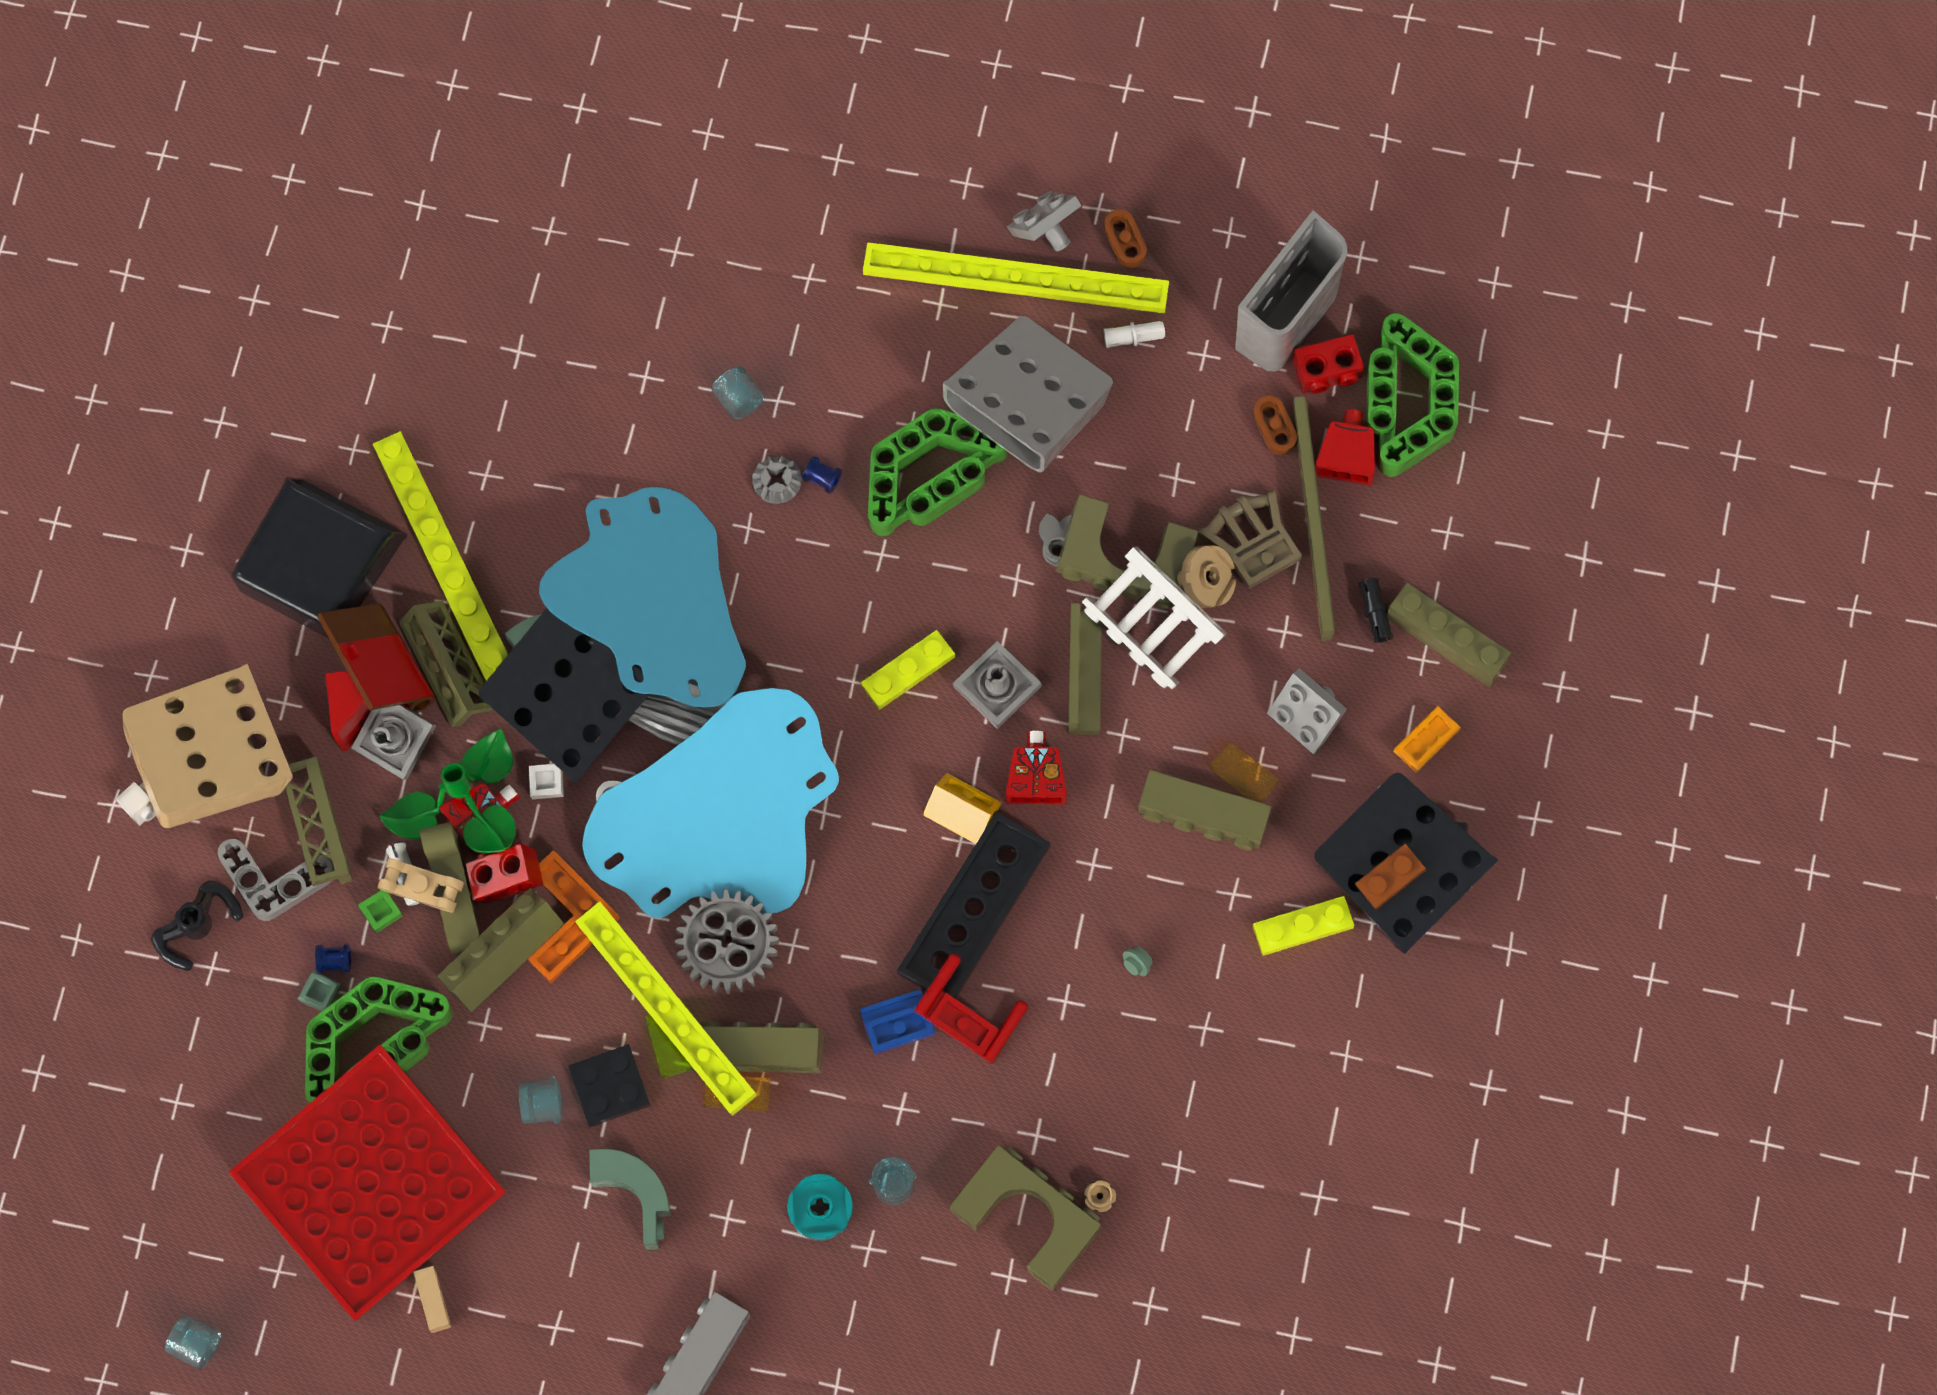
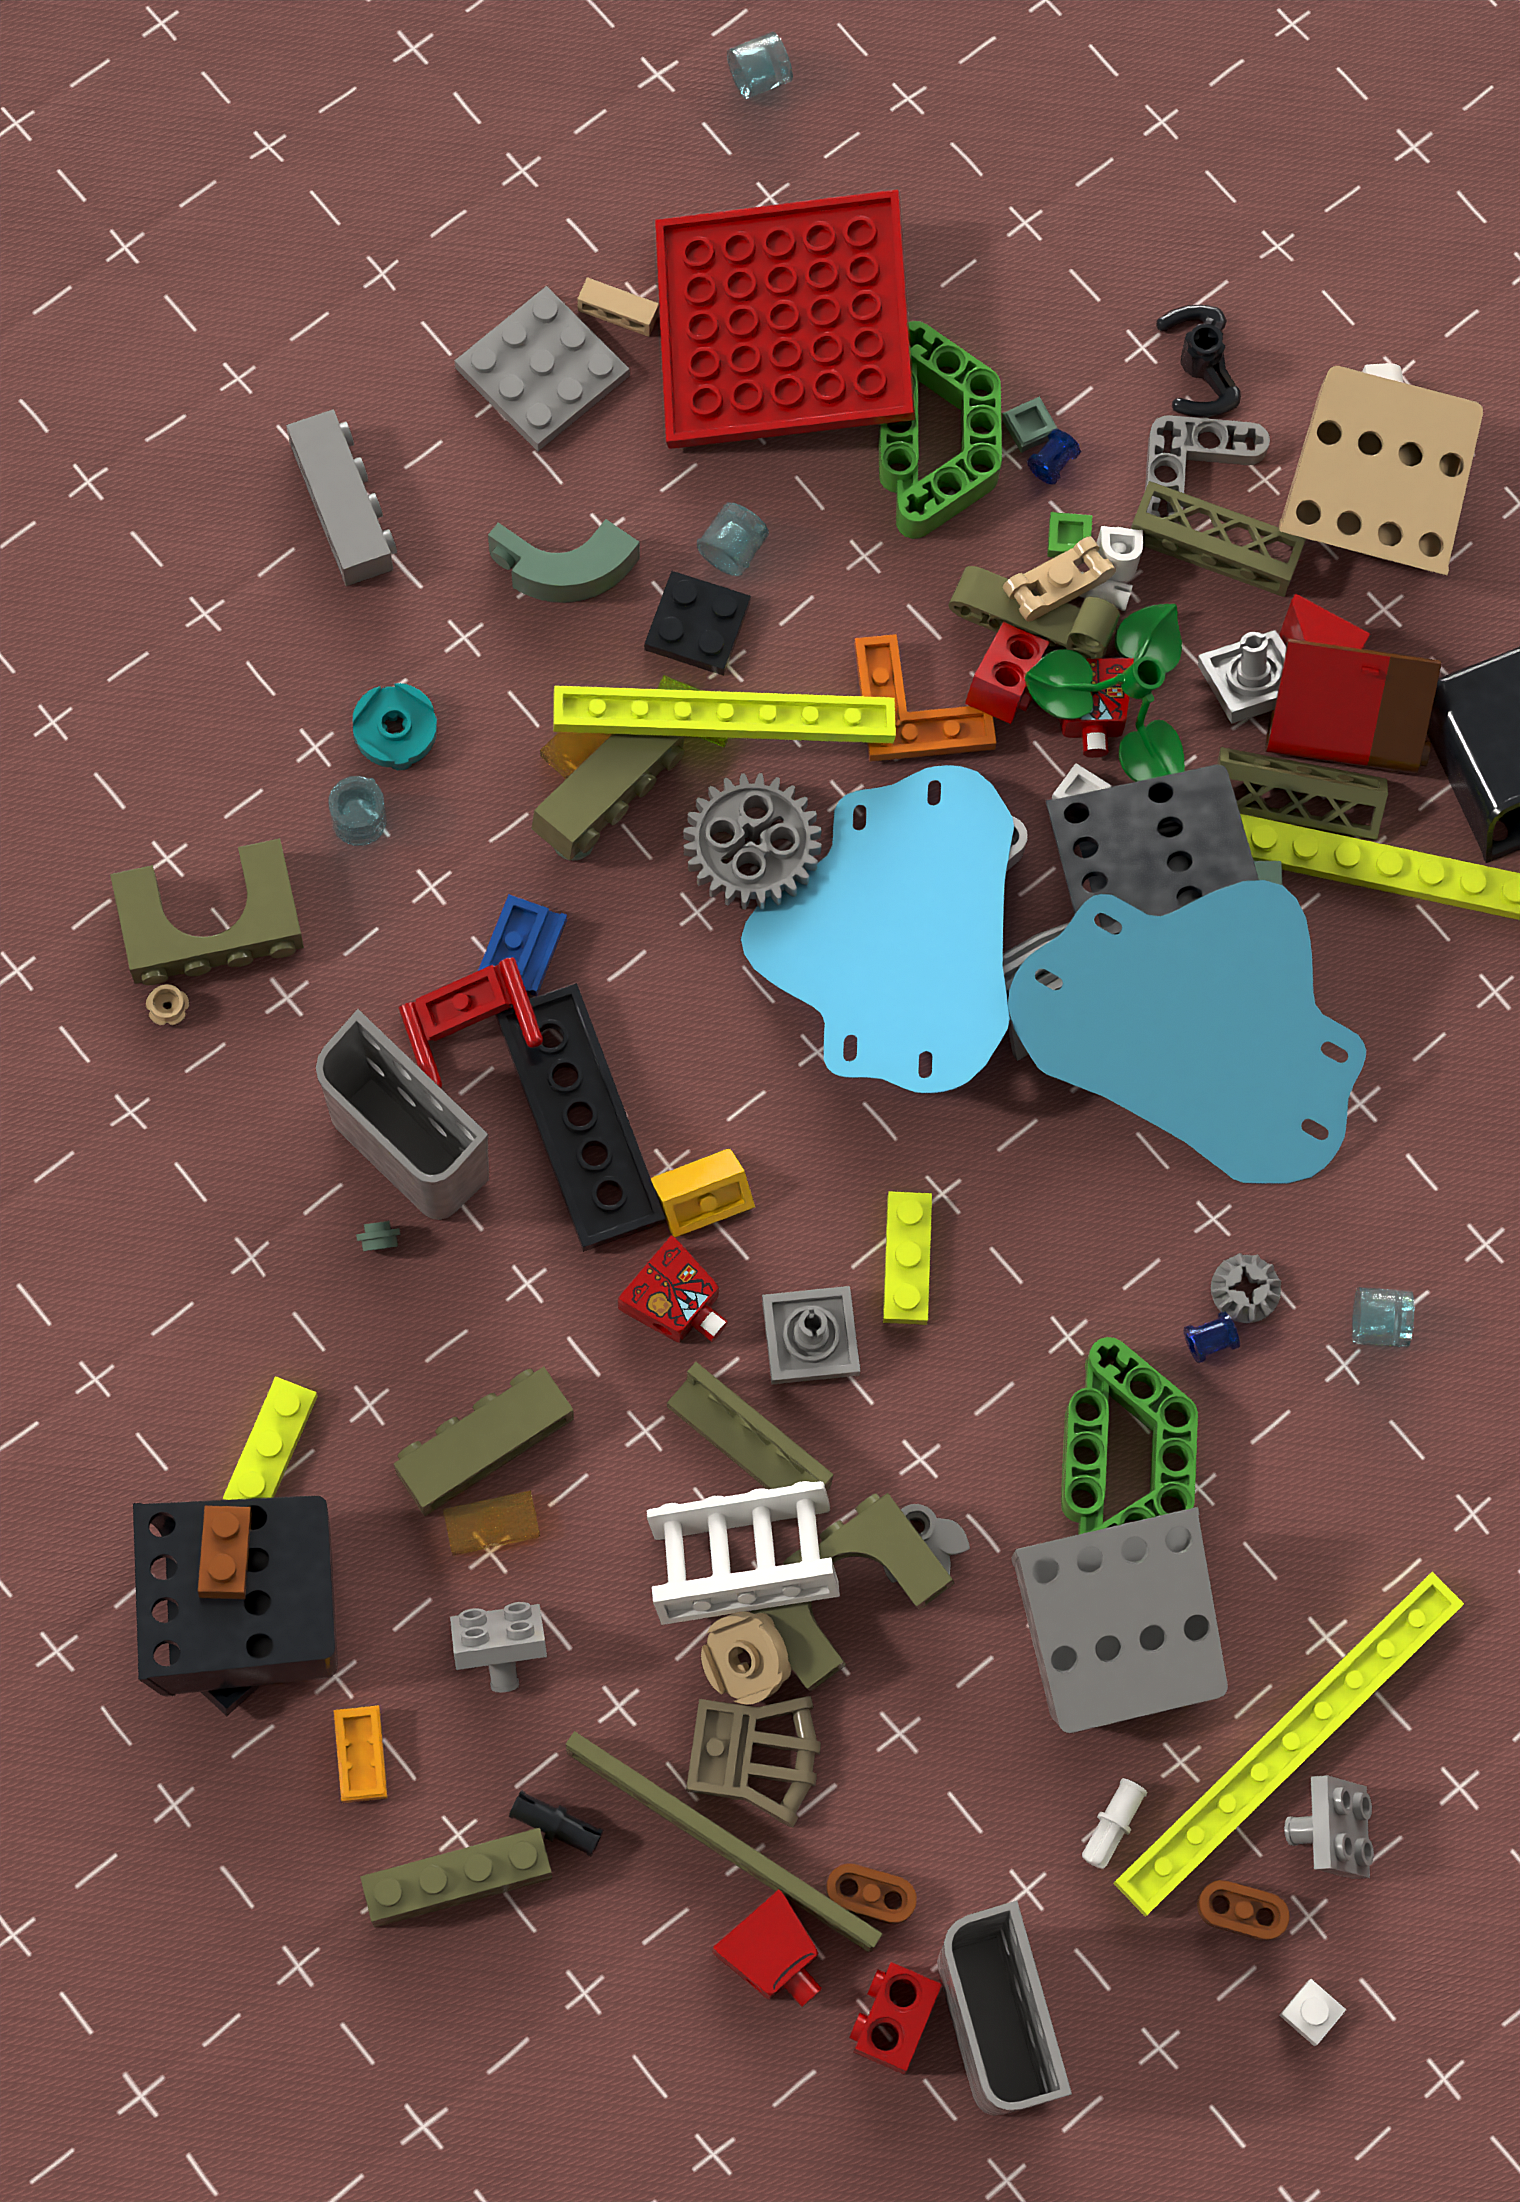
camera: 120 degrees right, 0 degrees up
olive brick [437,888,564,1013] -> none
bright green piece [1366,313,1459,477] -> none
none -> light grey piece [316,1009,489,1220]
none -> light grey plate [454,286,630,451]
none -> white plate [1097,526,1143,582]
none -> white plate [1279,1979,1346,2046]

